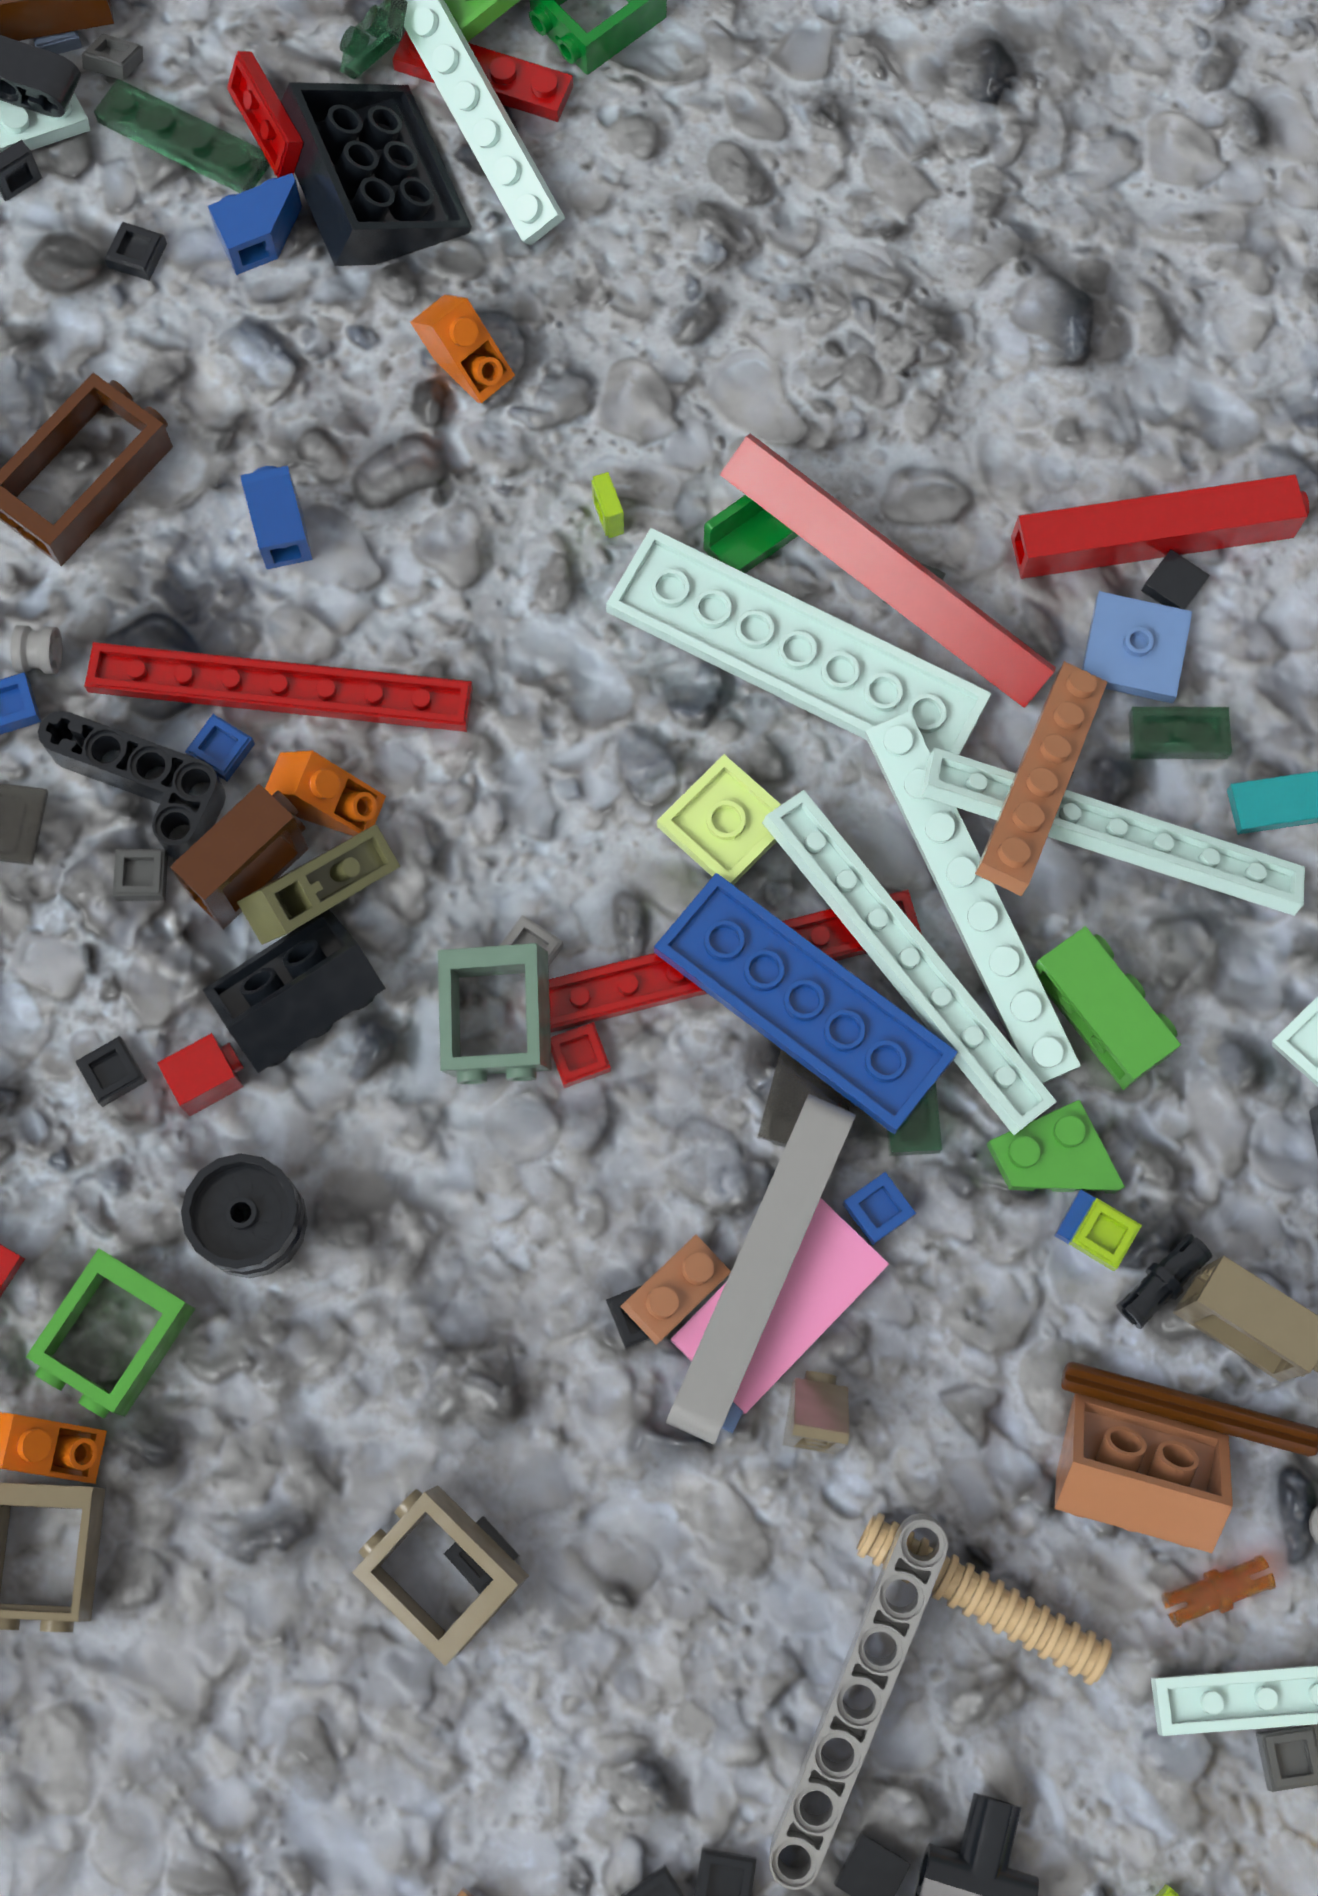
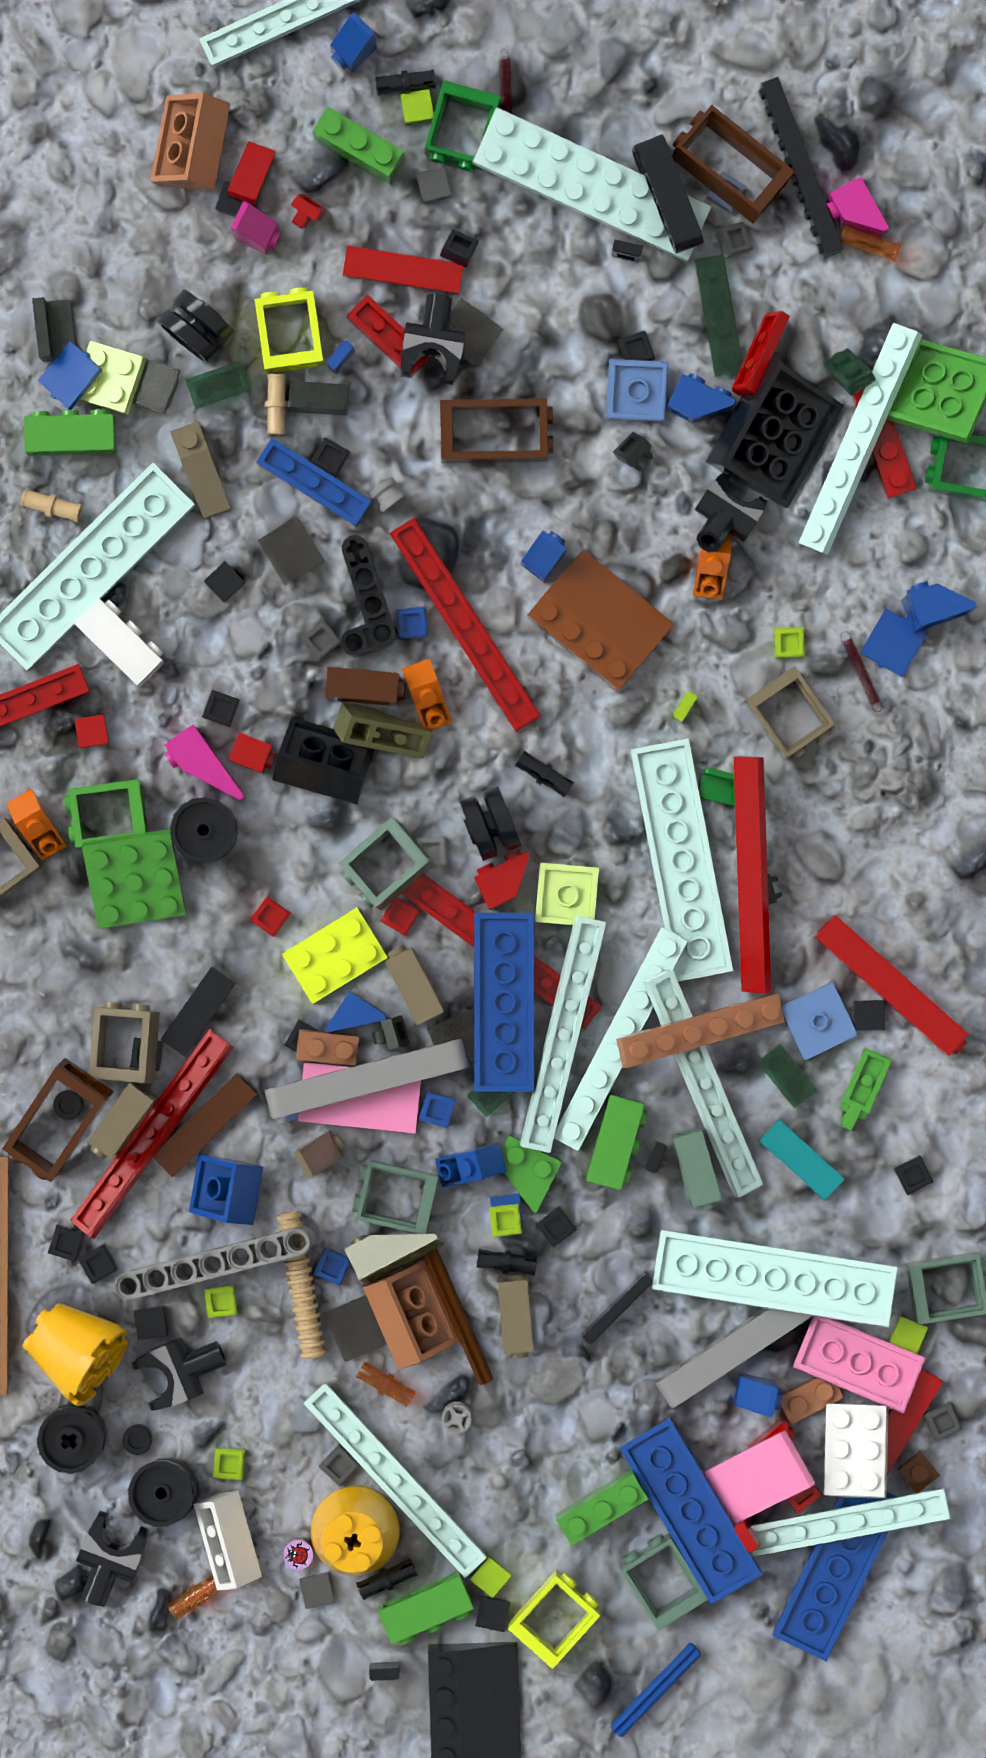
camera: 55 degrees right, 15 degrees up
none -> reddish brown window [2,1058,114,1183]
none -> black tile [53,1090,84,1120]
none -> red tile [70,1029,234,1239]
none -> bright green plate [82,829,186,929]
none -> dark tan window [87,1082,159,1159]
none -> reddish brown tile [154,1073,257,1177]
none -> black tile [160,967,236,1056]
none -> dark pink slope [164,724,247,801]
none -> blue slope [189,1154,263,1225]
none -> lime tile [204,1284,238,1318]
none -> red tile [250,896,291,937]
none -> neon yellow plate [282,907,388,1004]
none -> blue tile [313,1247,350,1286]
none -> clear smoke piece [323,1295,387,1362]
none -> blue slope [327,991,387,1032]
none -> slope [345,1234,444,1285]
none -> sand green window [352,1160,439,1234]
none -> pearl dark grey tile [372,1015,410,1050]
none -> dark tan window [384,945,445,1025]
none -> blue slope [435,1143,507,1187]
none -> black wheel [459,786,522,861]
none -> red slope [473,849,529,910]
none -> black pin [515,750,574,798]
none -> dark orange slope [527,549,674,692]
none -> black tile [535,1206,577,1248]
none -> medium blue plate [606,359,669,421]
none -> pearl dark grey tile [613,431,653,471]
none -> black tile [645,1140,667,1174]
none -> sand green window [670,1127,722,1211]
none -> black connector [694,472,767,552]
none -> dark tan window [744,666,835,760]
none -> lime tile [773,627,805,659]
none -> bright green hinge [839,1048,892,1131]
none -> dark red piece [840,631,882,712]
none -> blue piece [860,608,928,677]
none -> blue slope [901,581,977,633]

